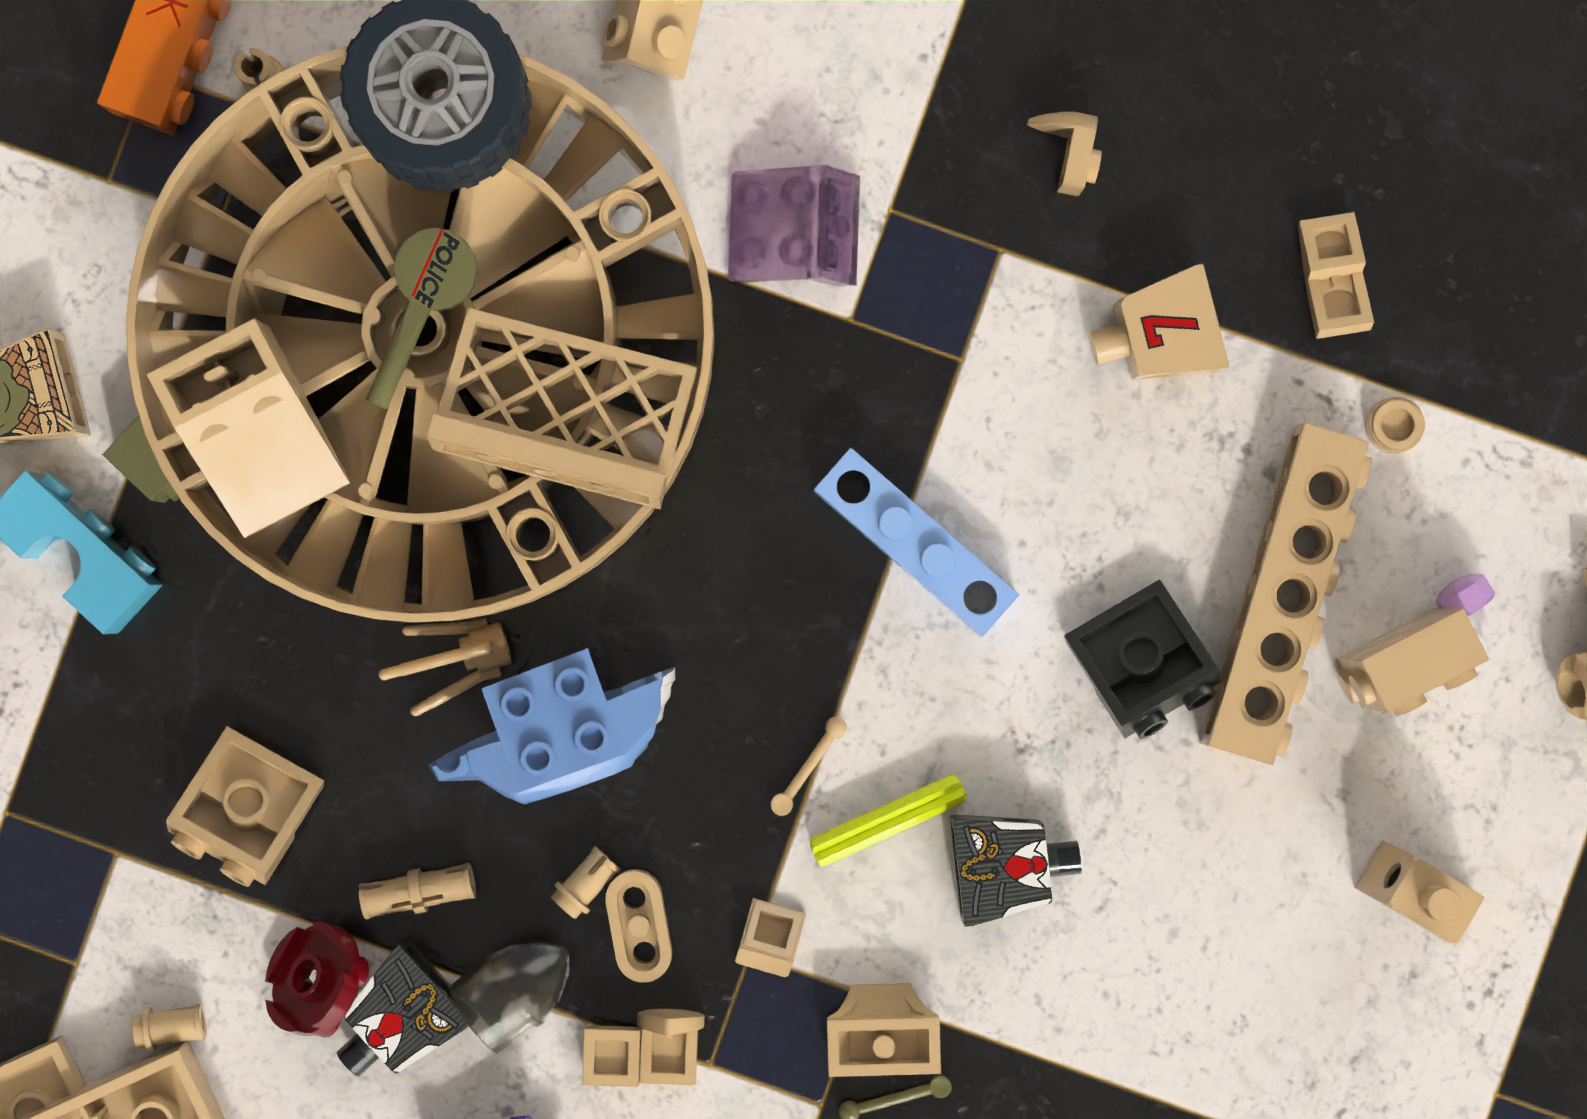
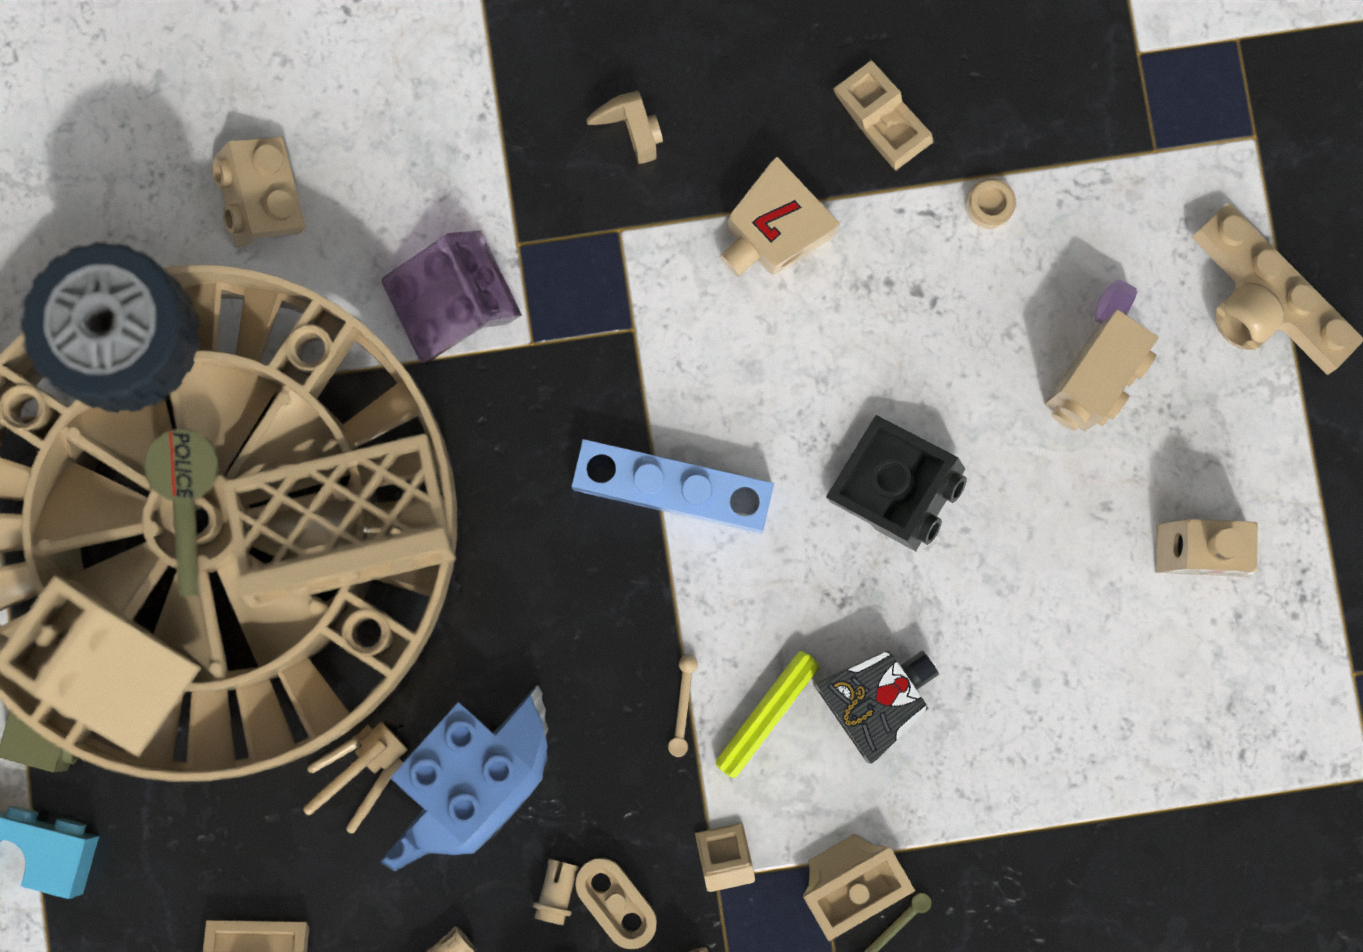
camera: 30 degrees left, 5 degrees down
tan brick [1200,423,1372,765] -> none

